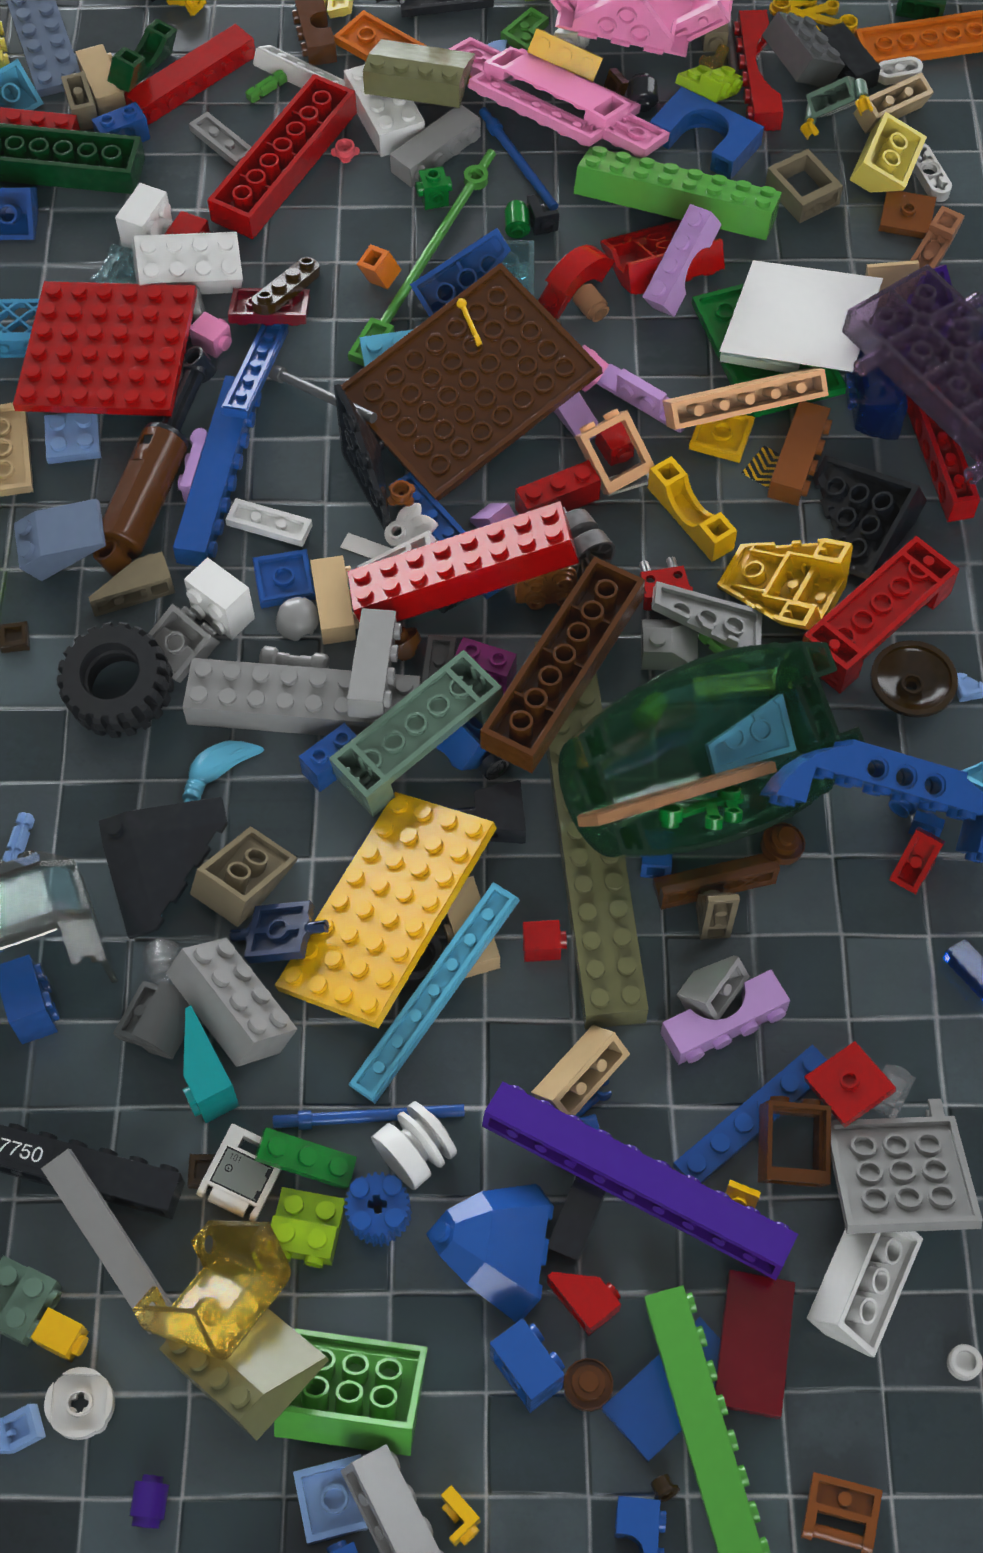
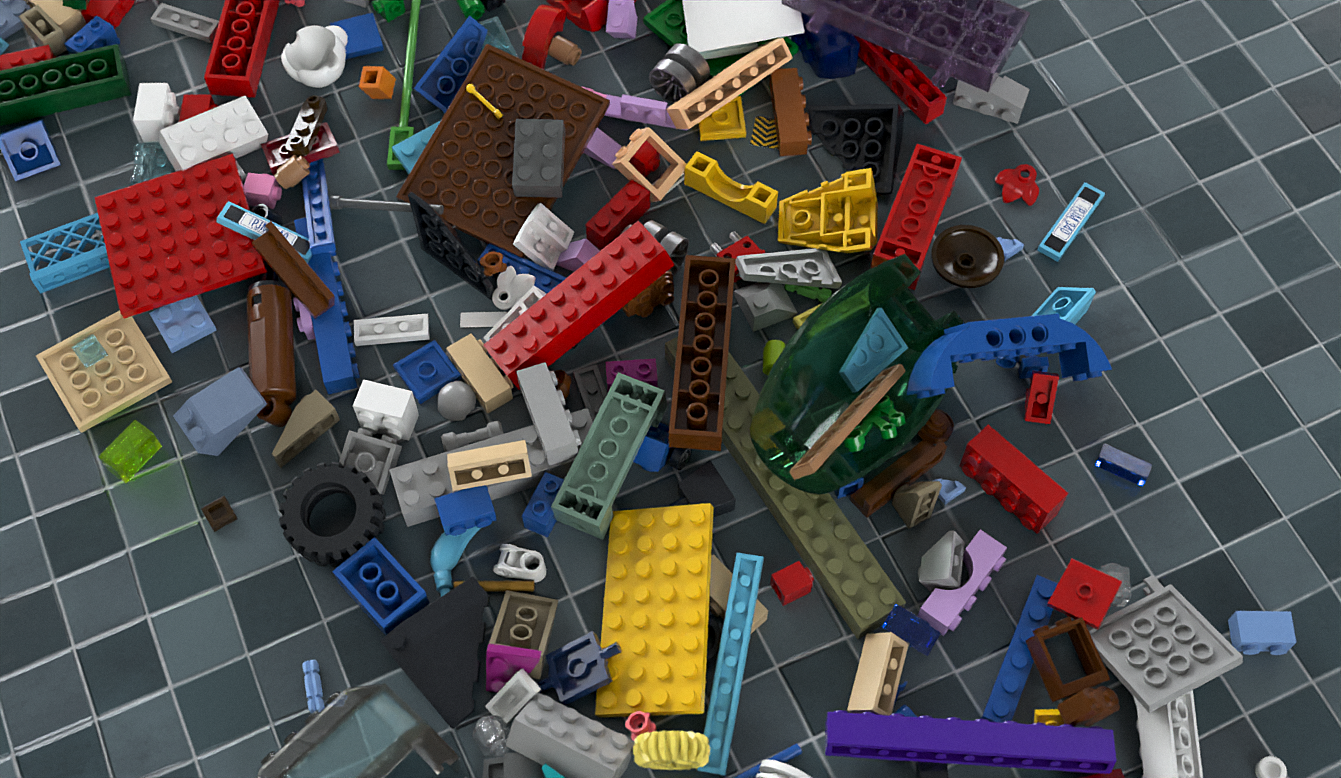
camera: 25 degrees left, 0 degrees up
none -> tile [216,201,312,263]
none -> reddish brown fence [252,221,335,319]
none -> medium nougat brick [274,155,310,189]
none -> white piece [281,25,348,88]
none -> blue tile [330,13,384,59]
none -> blue brick [332,537,430,635]
none -> blue slope [434,485,497,536]
none -> tan brick [447,440,532,491]
none -> pearl gold bar [454,581,535,592]
none -> white plate [485,669,541,727]
none -> magenta wing [486,643,542,693]
none -> white piece [493,544,547,583]
none -> dark grey brick [512,119,565,198]
none -> white slope [513,203,574,271]
none -> coral plate [625,711,656,742]
none -> light yellow gear [633,730,710,771]
none -> flat silver wheel [649,44,710,104]
none -> clear blue slope [882,604,941,656]
none -> light blue tile [932,478,966,505]
none -> red brick [959,424,1069,534]
none -> reddish brown brick [1057,686,1120,727]

